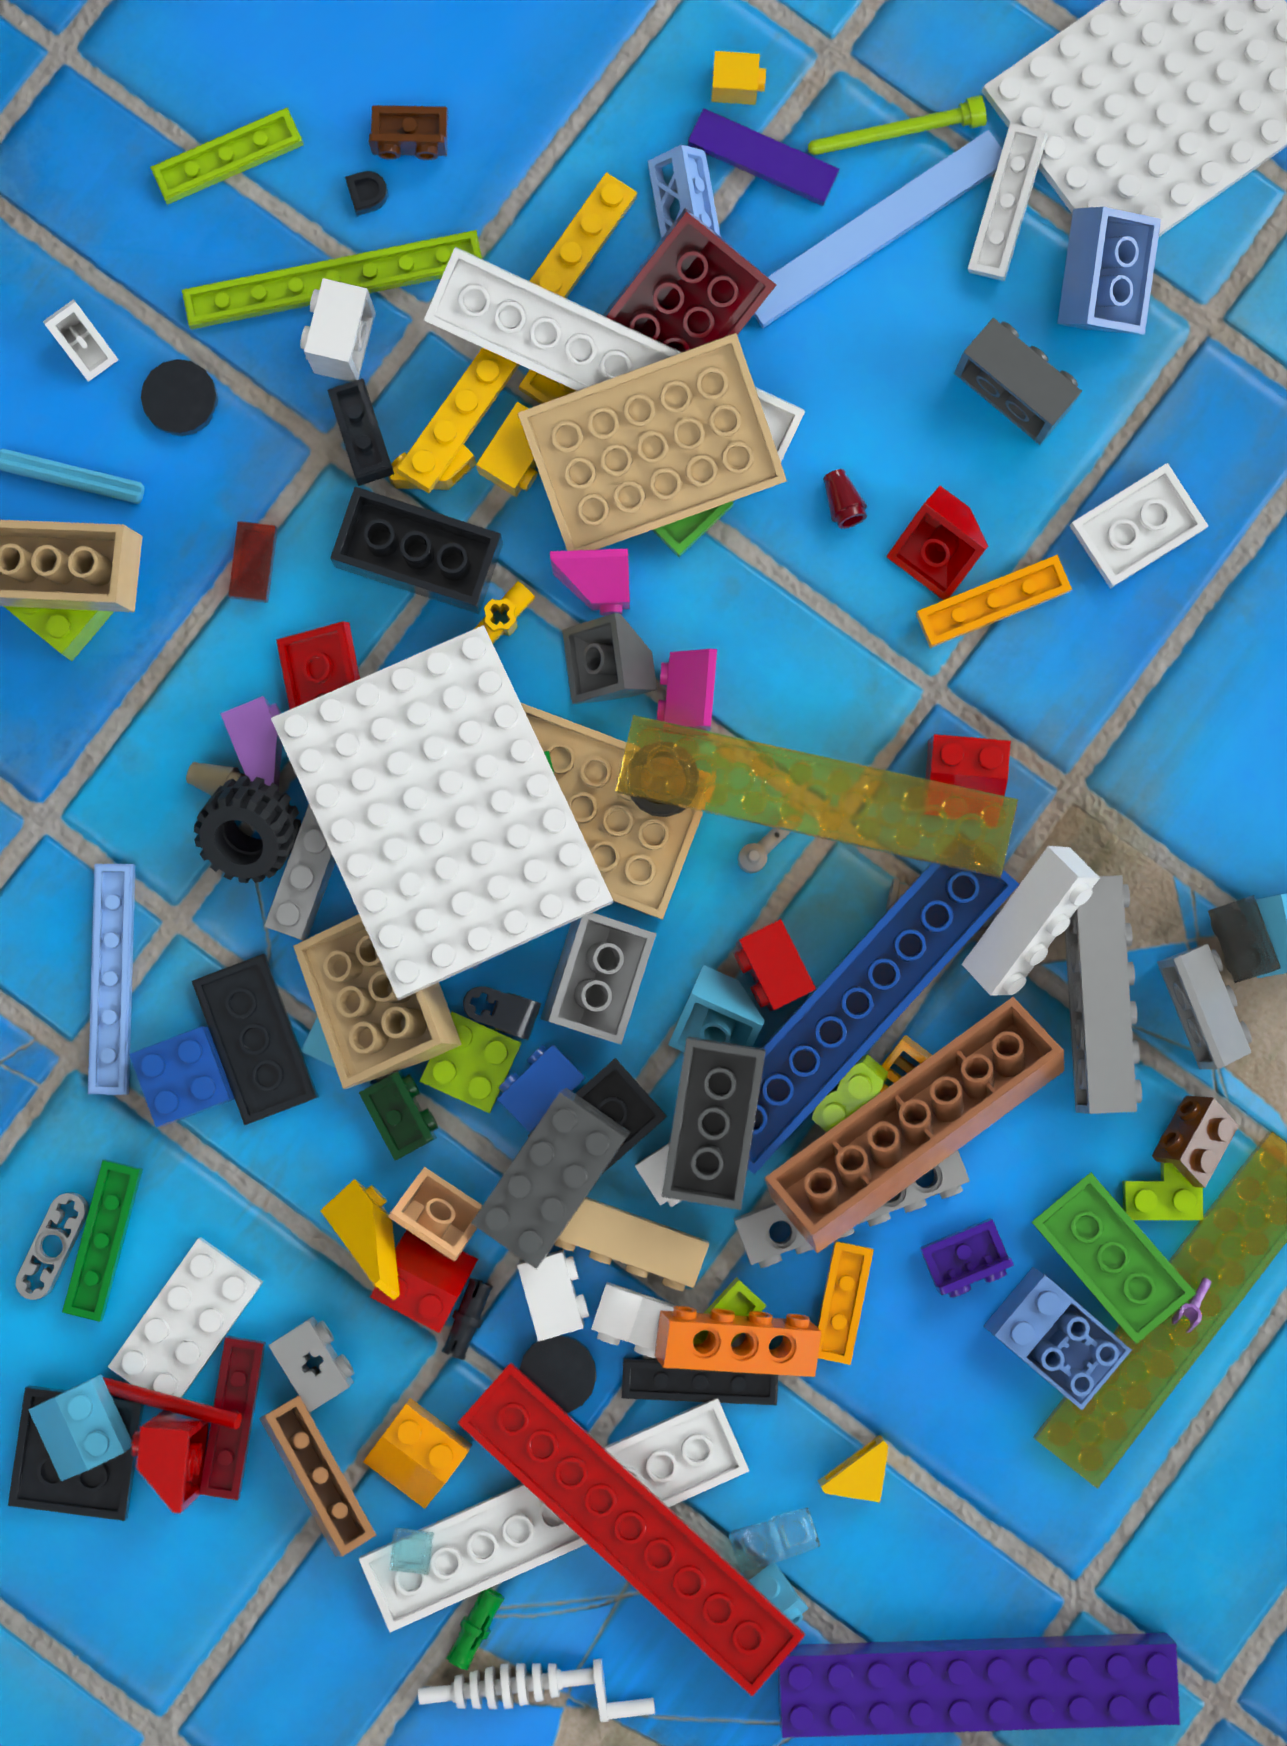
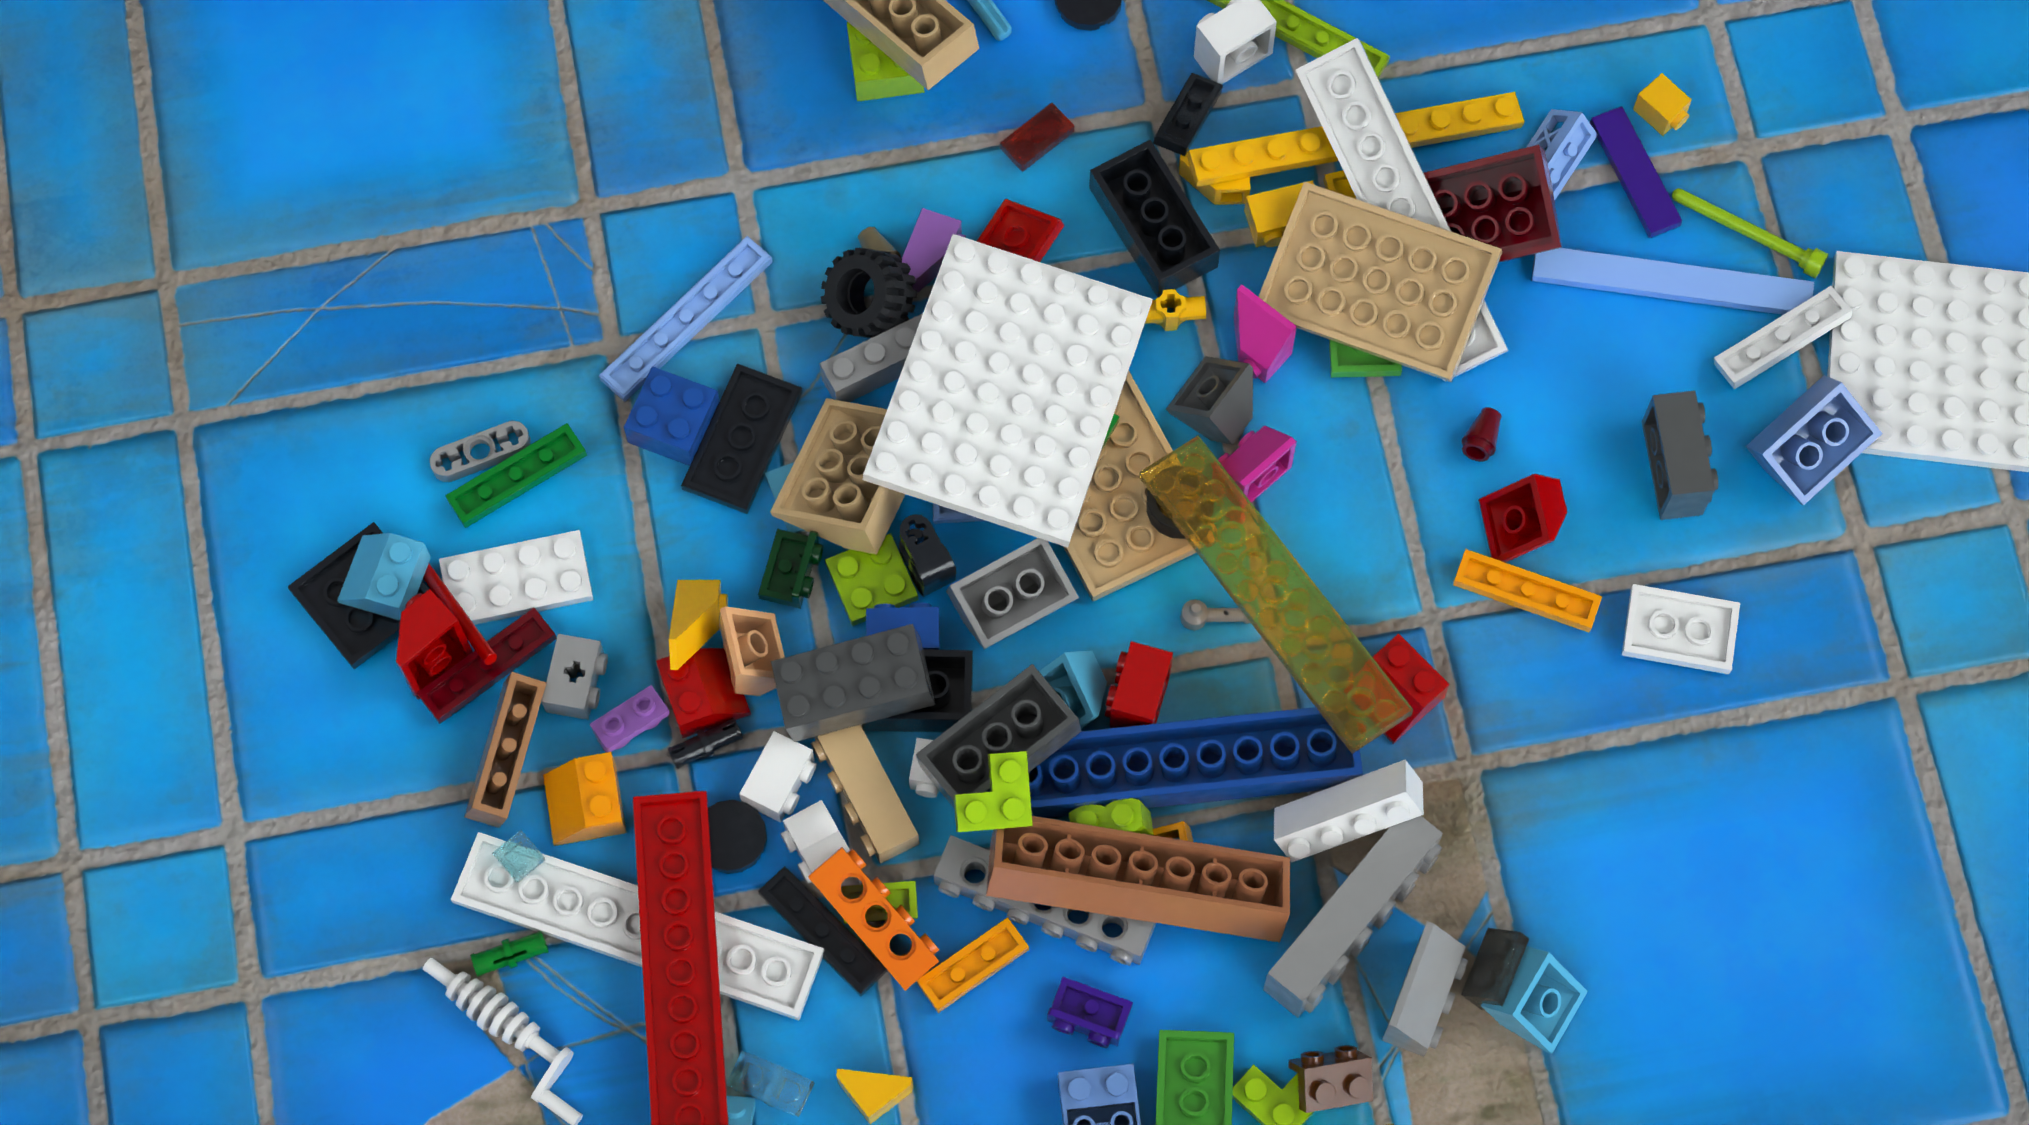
camera: 45 degrees right, 15 degrees down
none -> medium lavender bracket [590,685,670,753]
none -> lime plate [954,751,1033,832]

